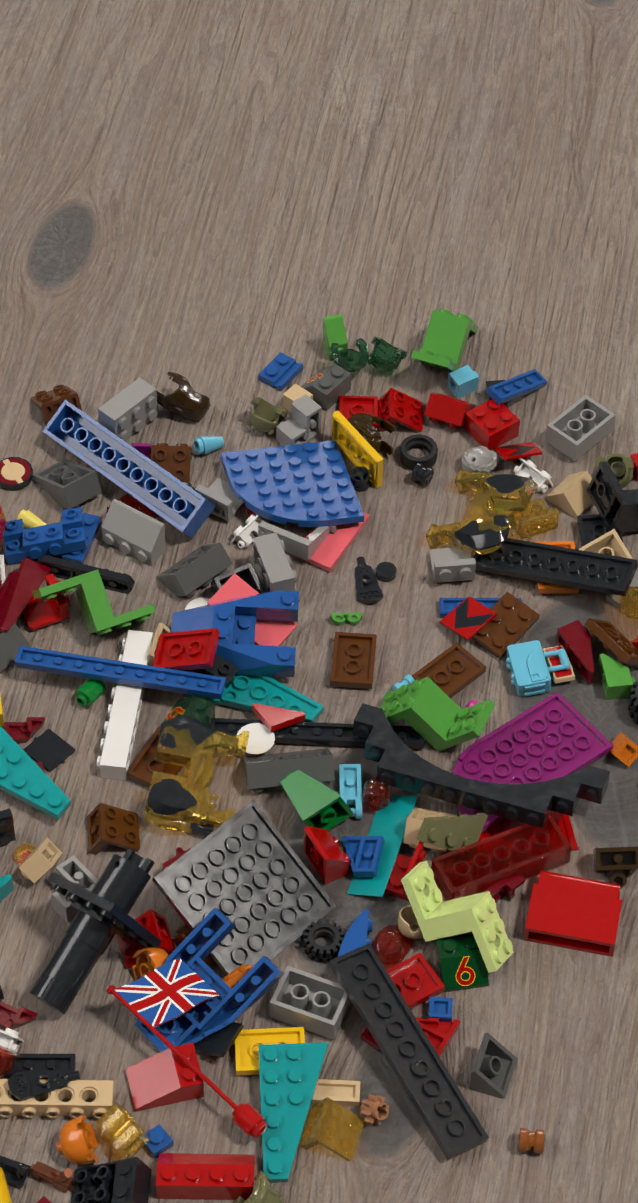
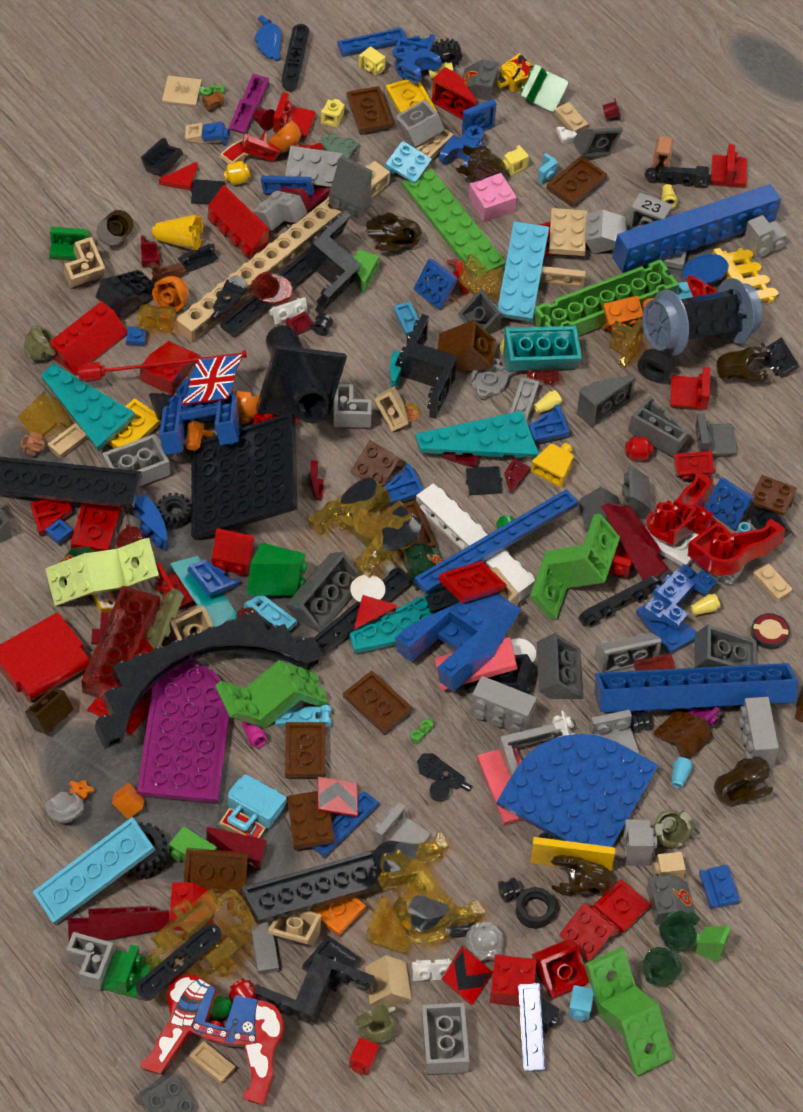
camera: 130 degrees right, 5 degrees up
none -> blue wing [382,464,424,507]

